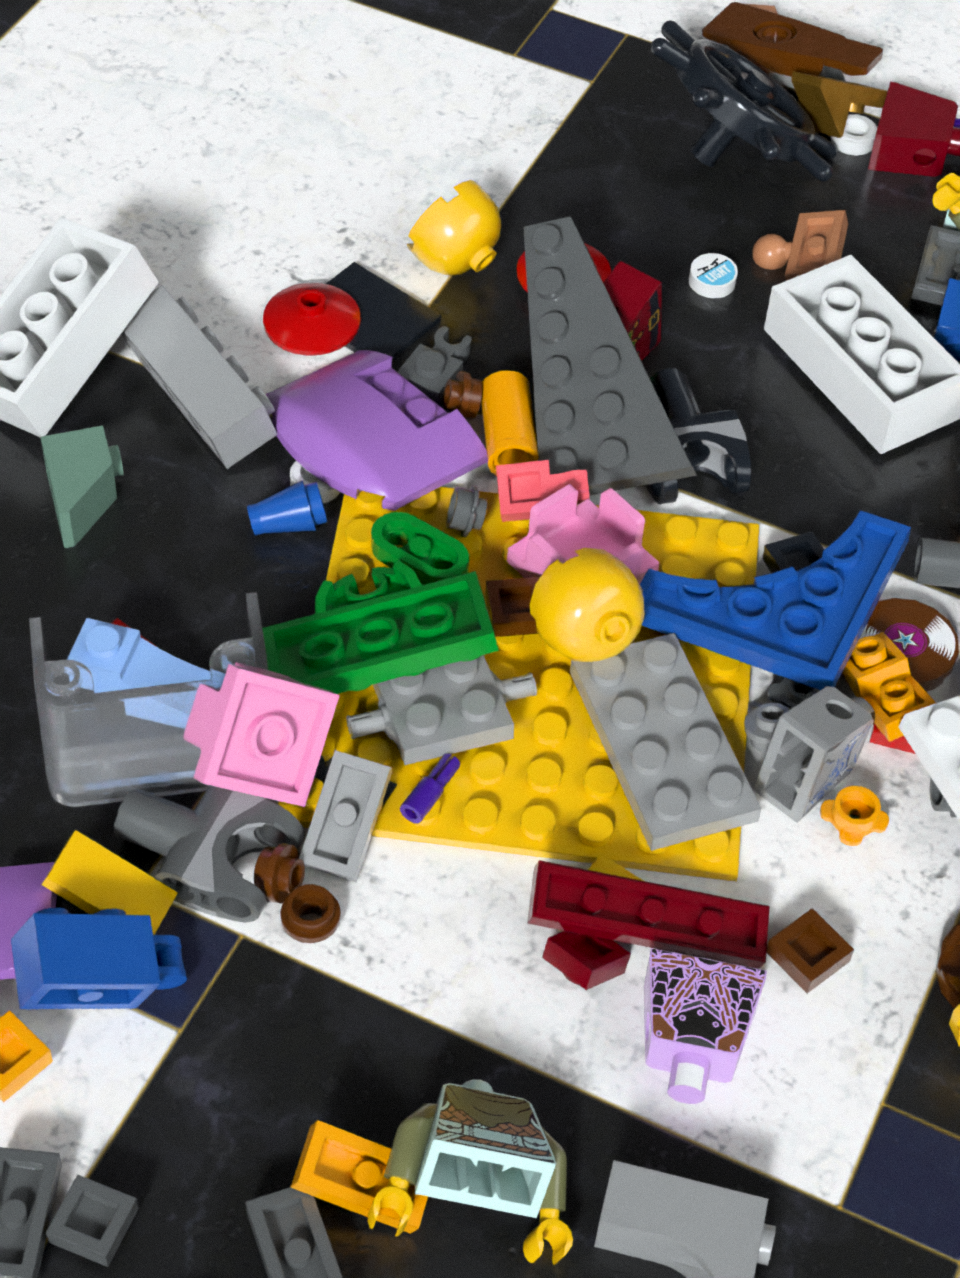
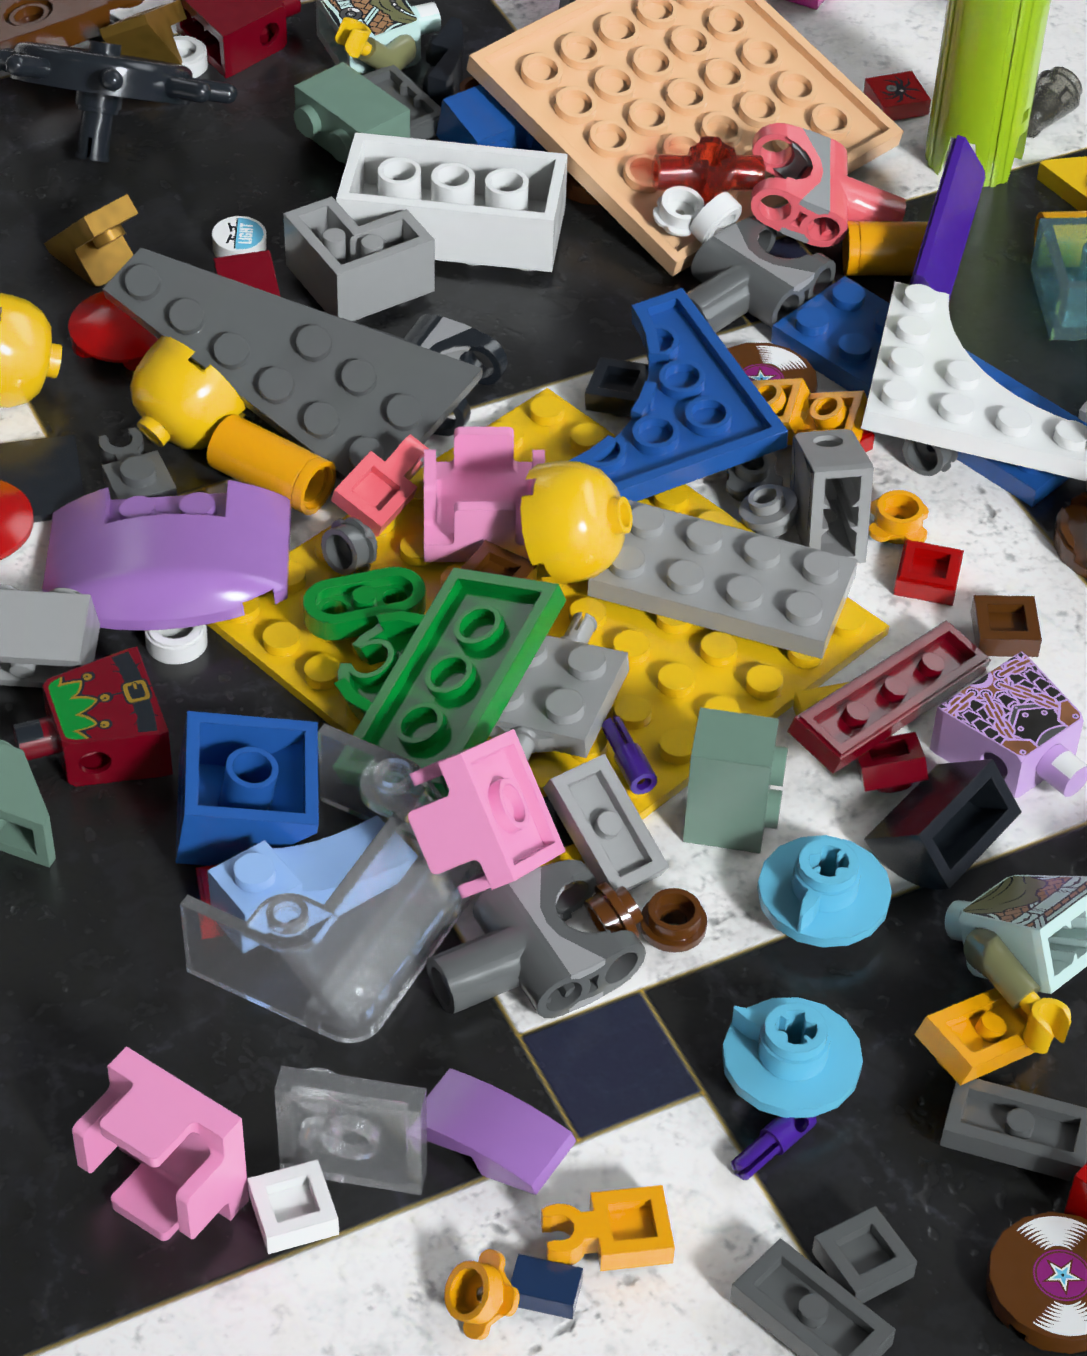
camera: 50 degrees left, 5 degrees down
blue brick [11,908,187,1009] -> none
yellow tile [41,830,178,935] -> none
blue cone [247,480,328,536] -> none
reddish brown plate [443,371,482,419] -> none
nougat plate [752,210,848,281] -> none
none -> dark red torso [12,646,173,787]
none -> pearl gold slope [44,194,139,287]
none -> yellow cylinder [130,336,246,450]
none -> blue slope [176,711,319,866]
none -> light grey brick [283,196,435,321]
none -> sand green brick [294,62,410,165]
none -> sand green brick [683,707,788,853]
none -> medium azure piece [722,997,863,1118]
none -> dark purple pin [731,1116,817,1180]
none -> medium azure piece [757,835,892,948]
none -> black brick [864,759,1022,890]
none -> red tile [893,539,964,606]

